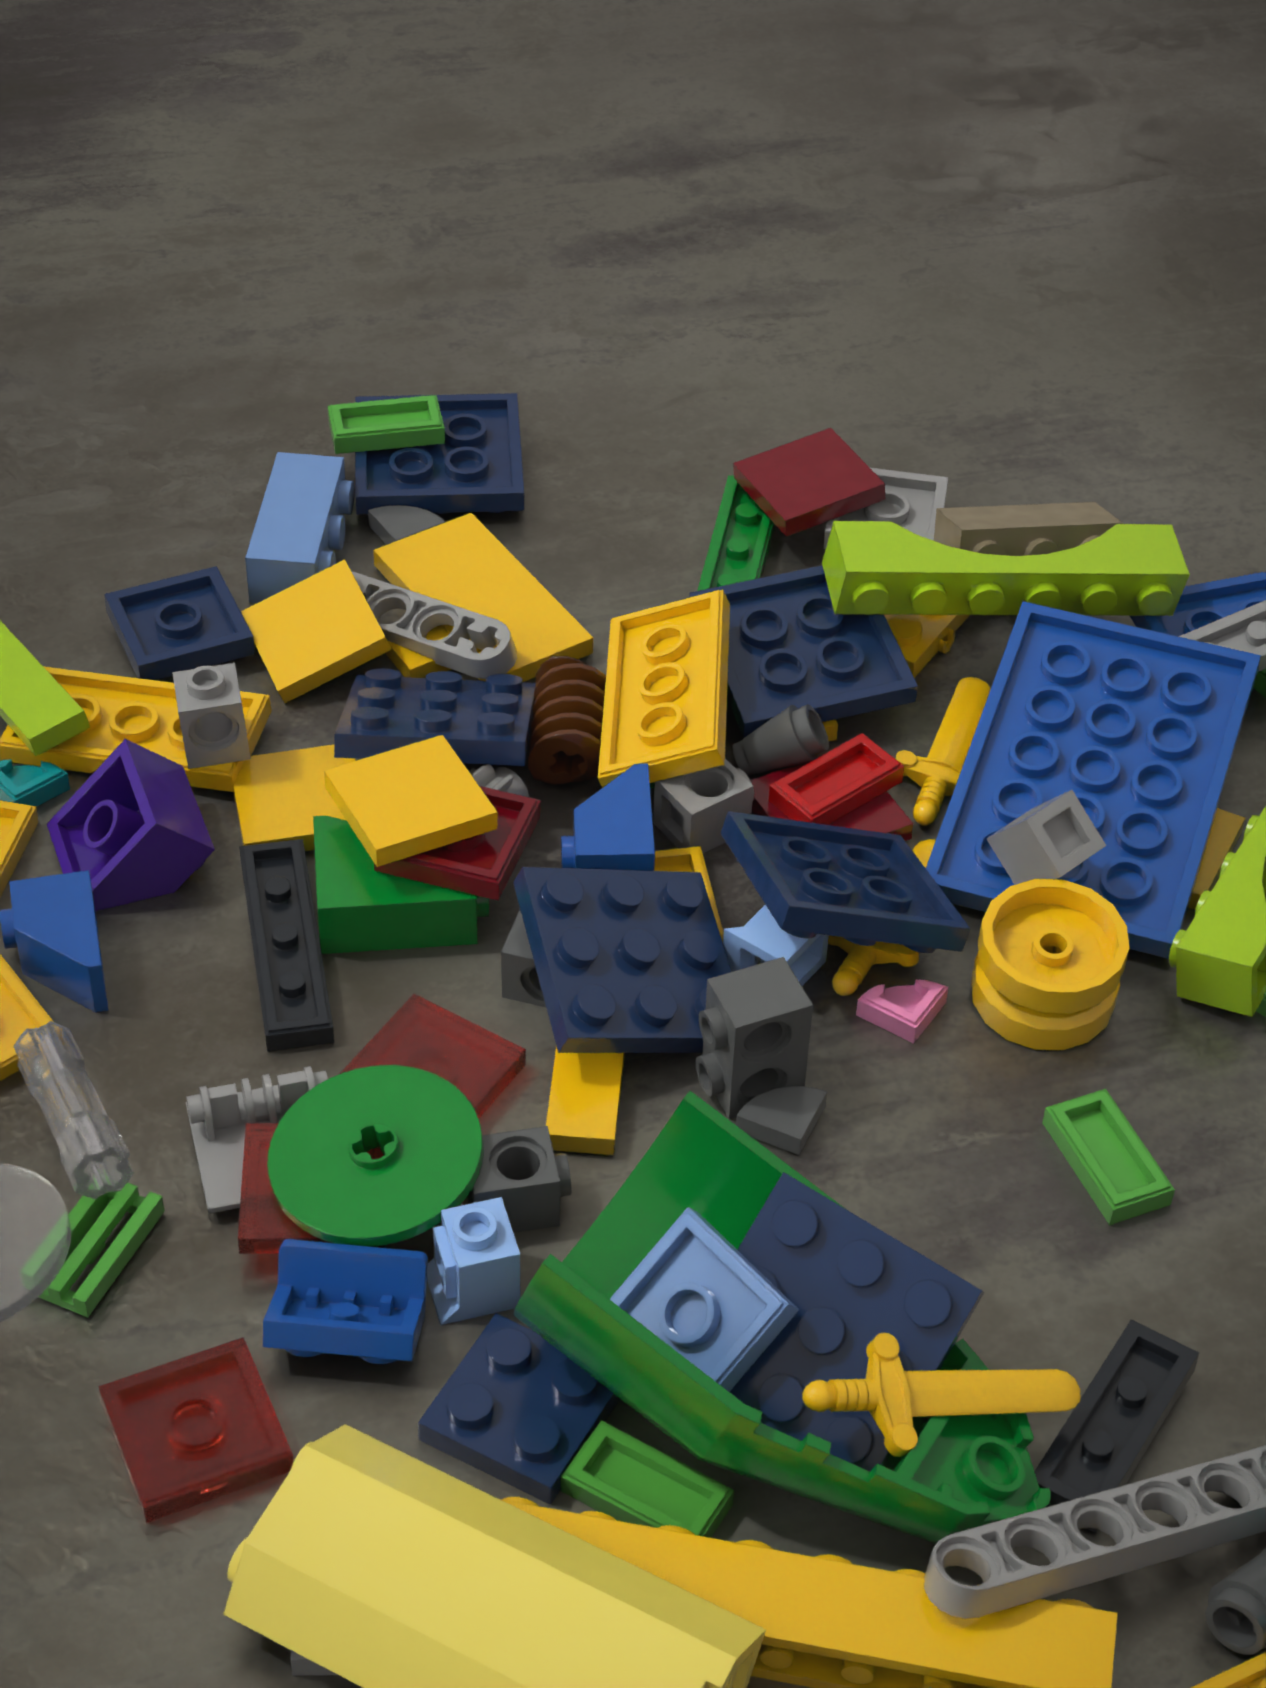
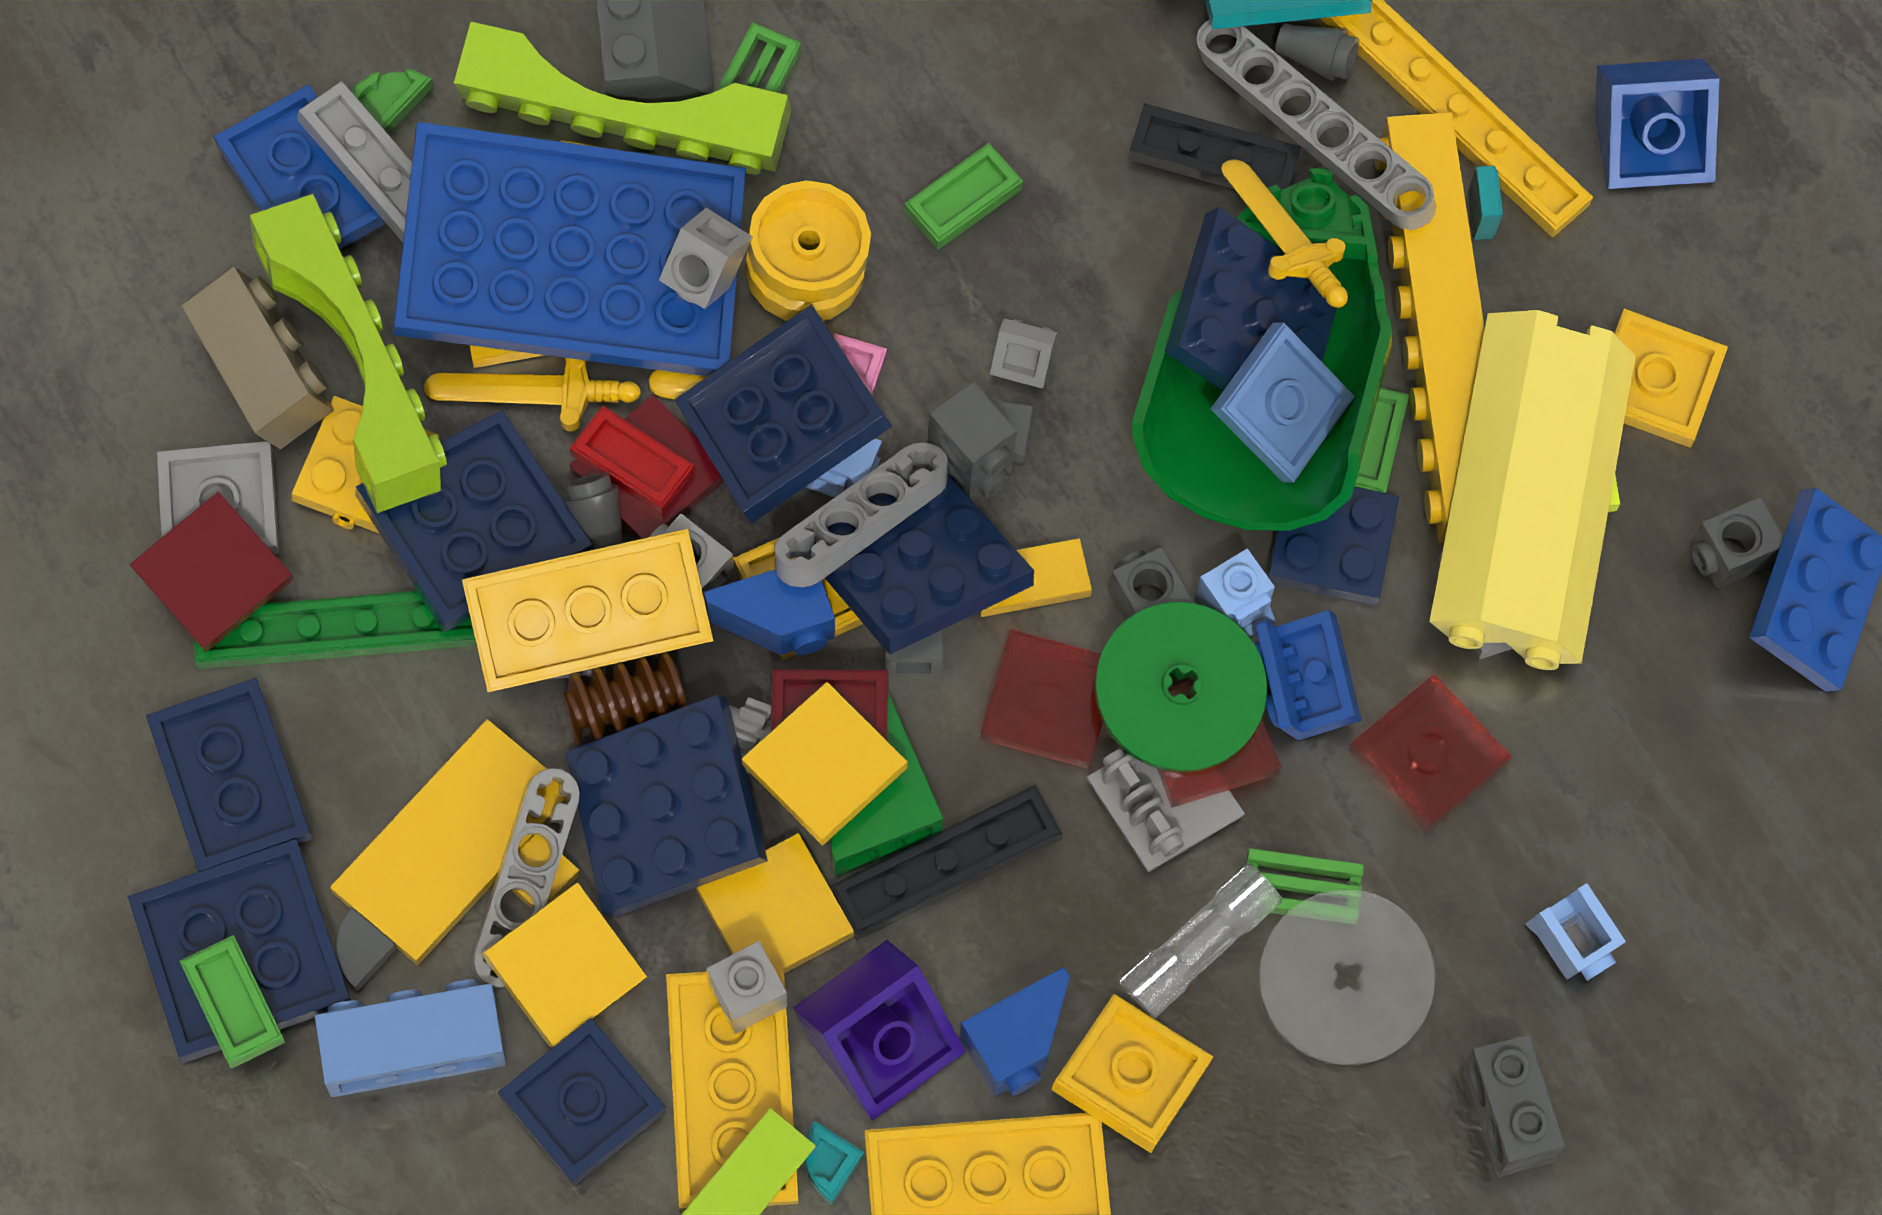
camera: 110 degrees left, 25 degrees up
none -> dark blue plate [146,677,312,872]
none -> light grey beam [775,442,948,587]
none -> light grey tile [990,318,1057,389]

